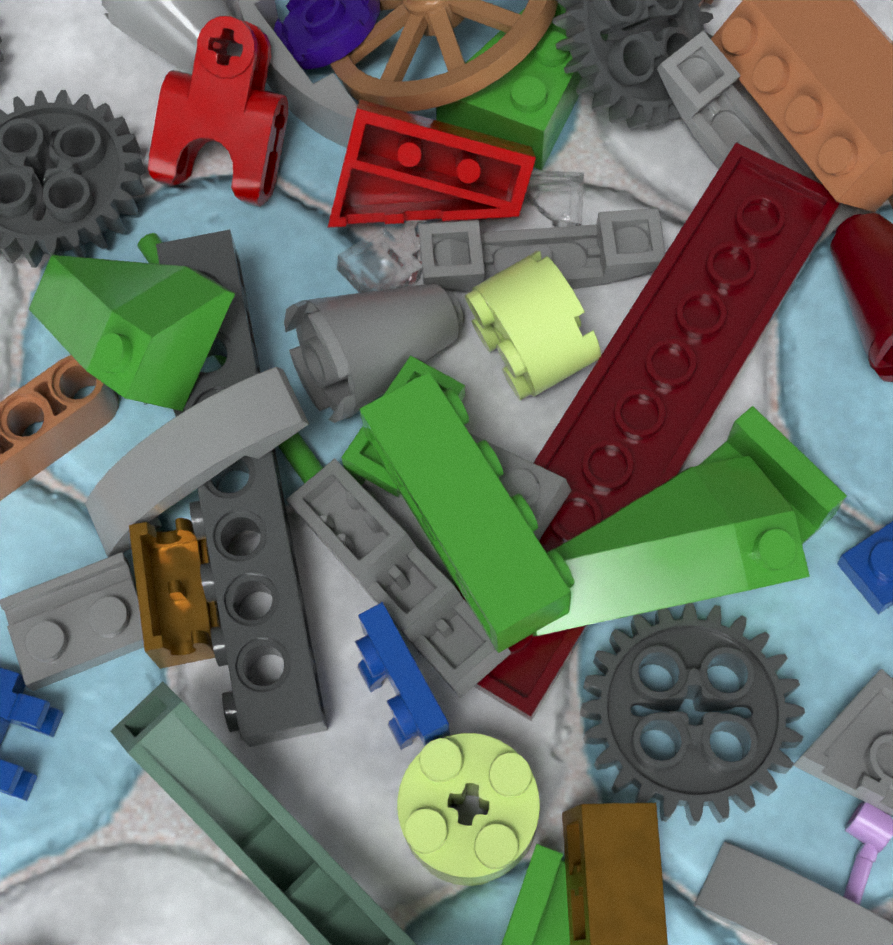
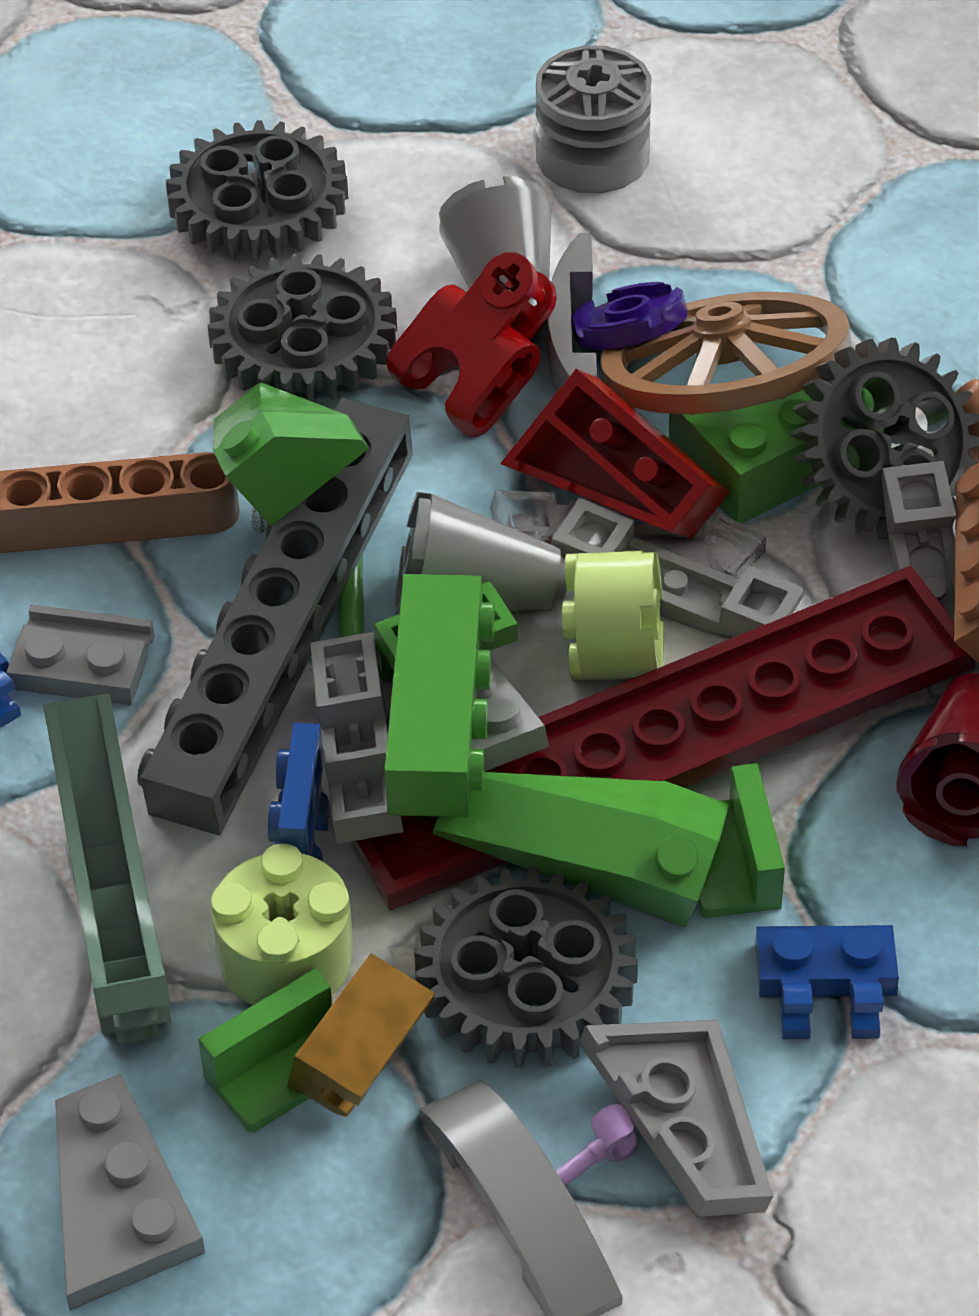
camera: 30 degrees right, 20 degrees down
light grey slope [85,367,309,557] -> none
pearl gold hinge [129,518,220,669] -> none

